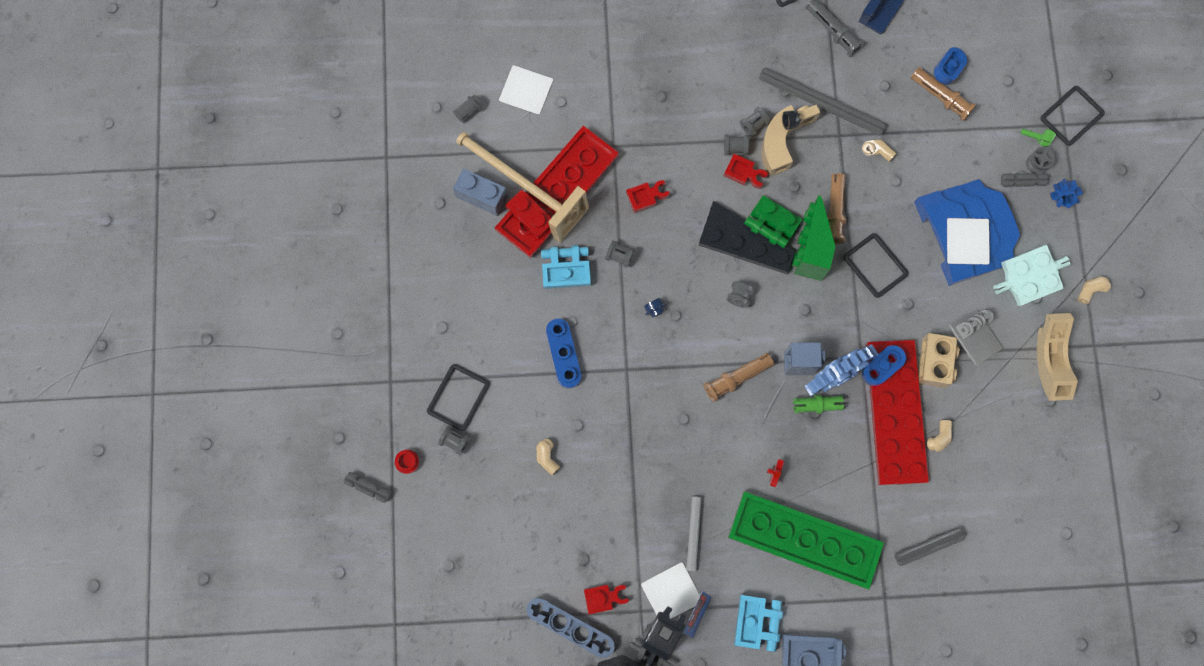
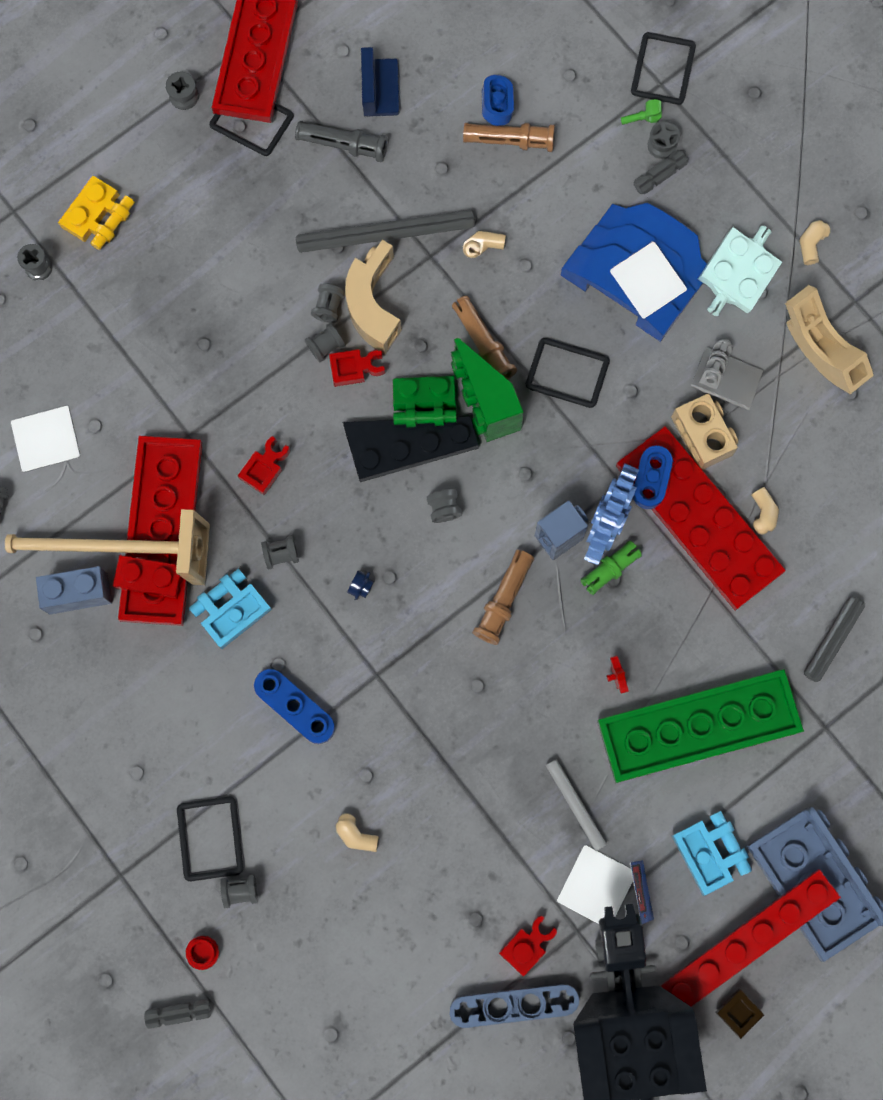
camera: 30 degrees left, 0 degrees up
black hinge [782,110,801,130] -> none
blue gear [1050,179,1083,209] -> none

